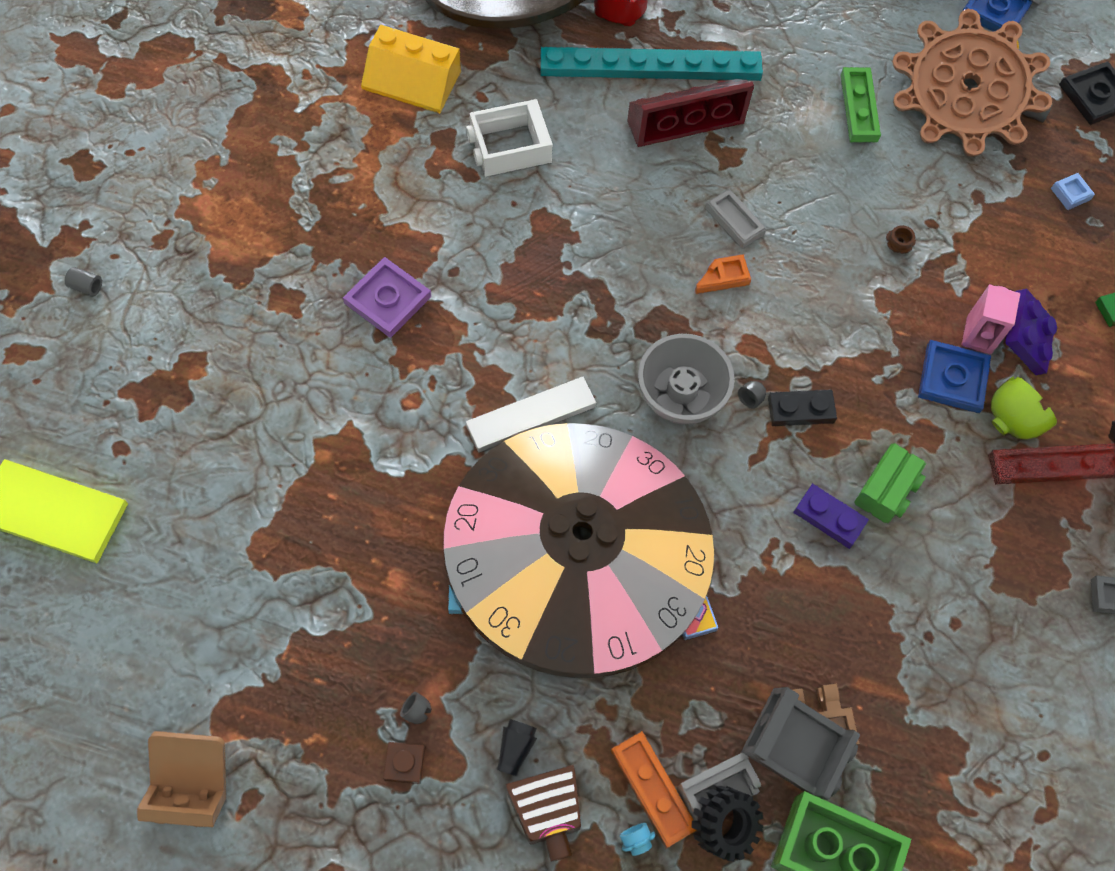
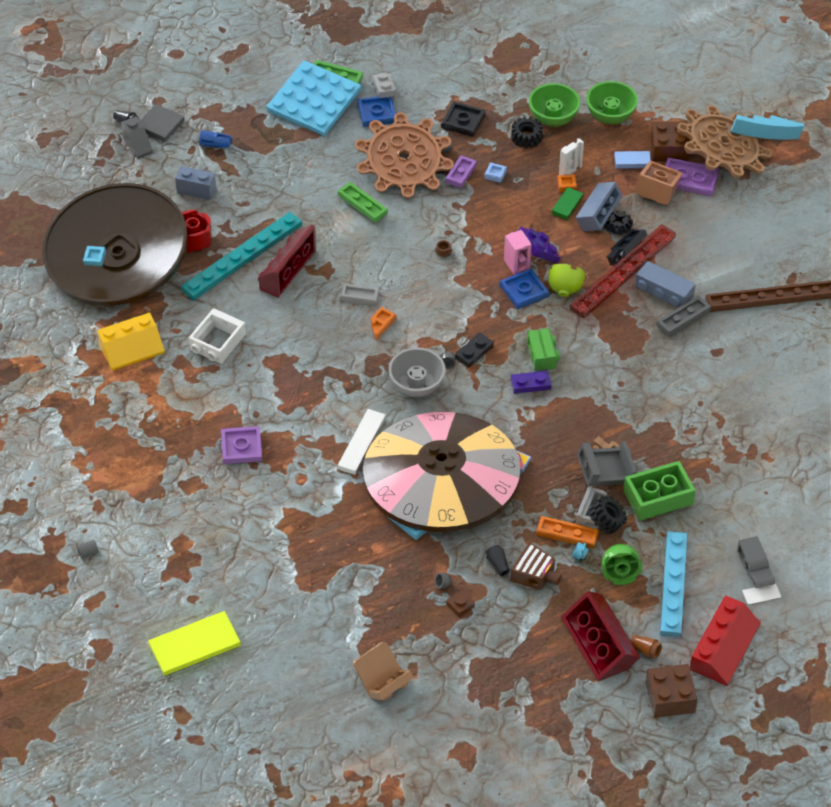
camera: 40 degrees left, 15 degrees down
none -> medium lavender plate [446,155,477,188]

